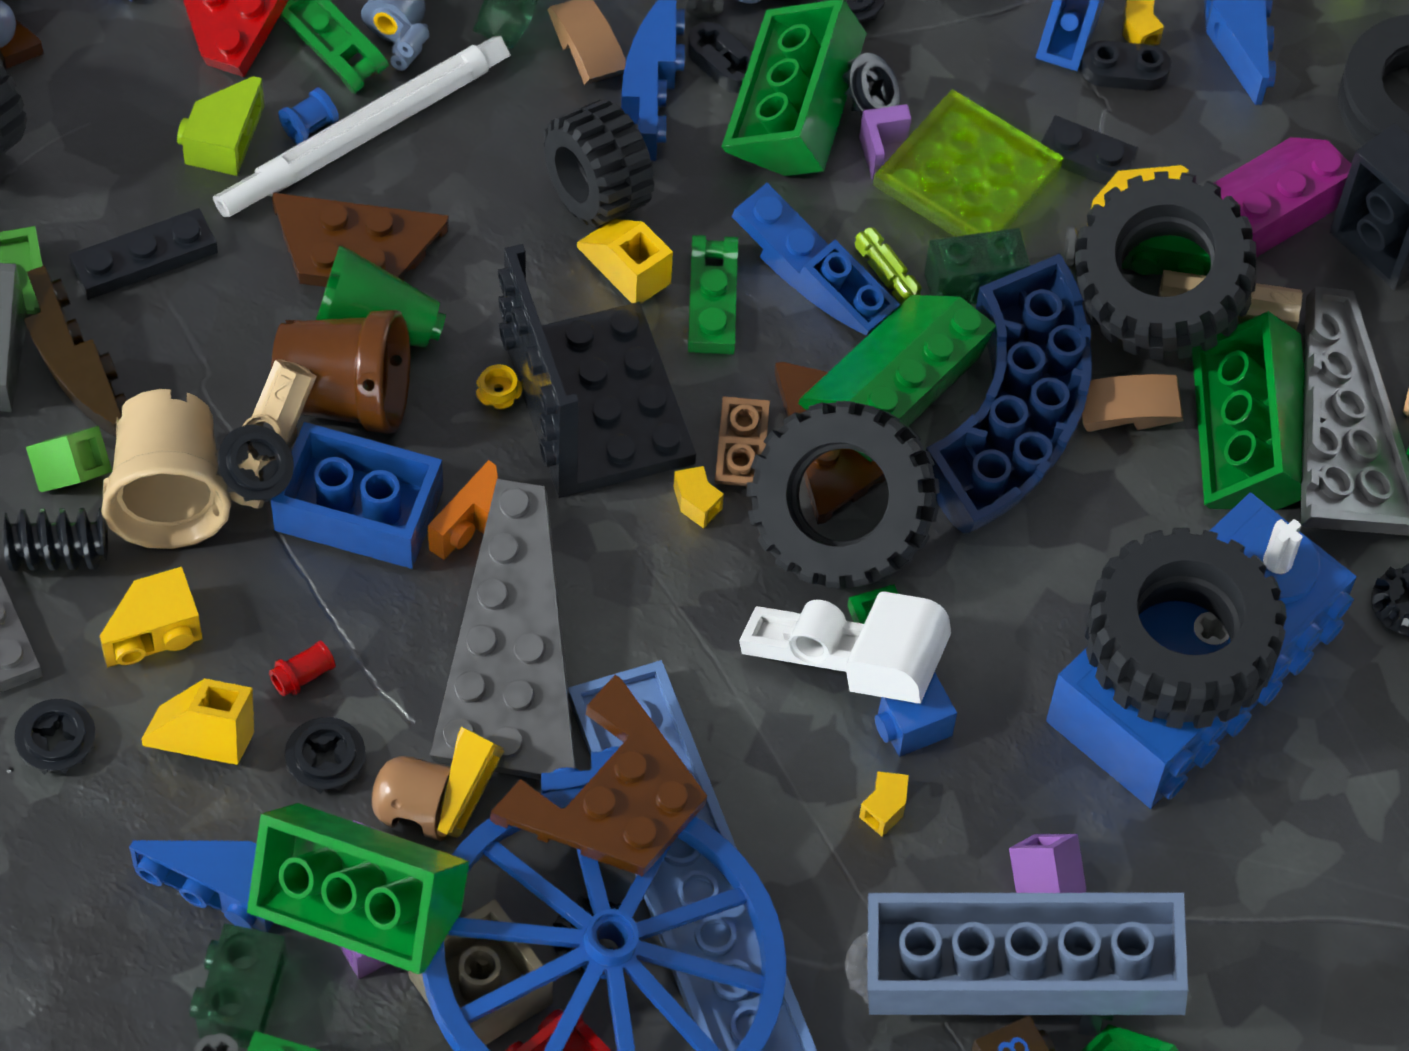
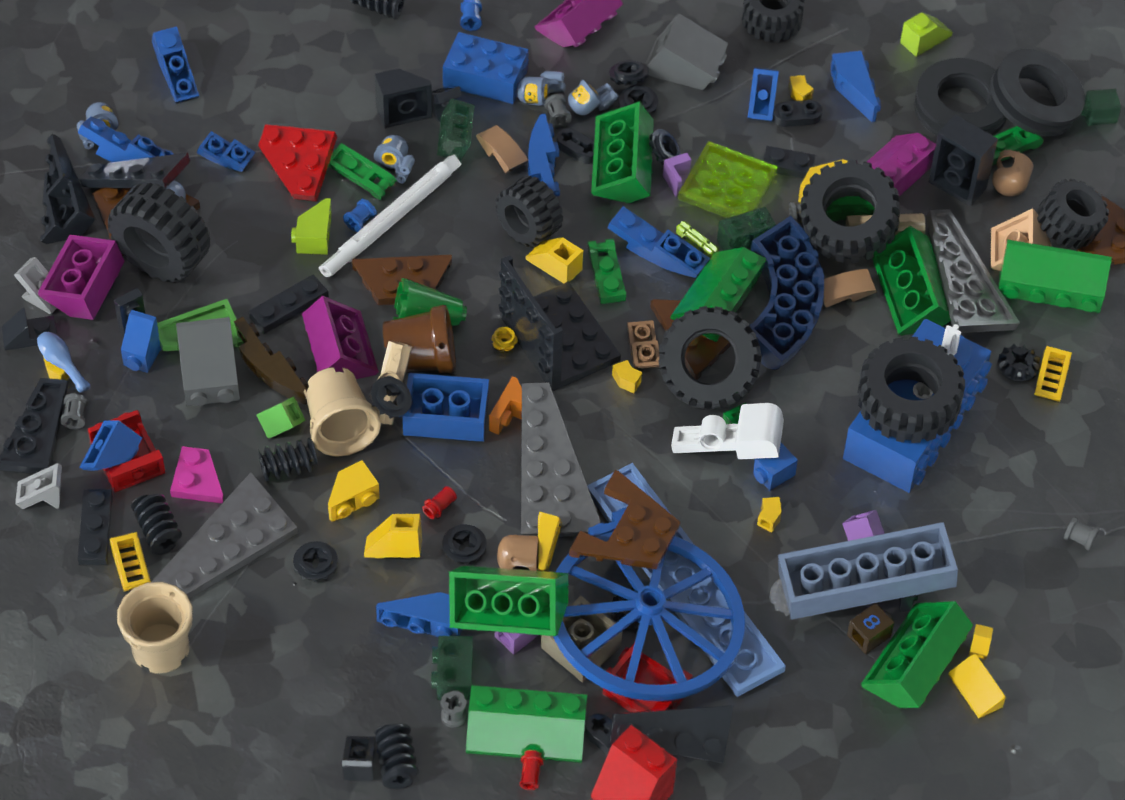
camera: 10 degrees left, 5 degrees down
none -> magenta slope [302,296,379,379]

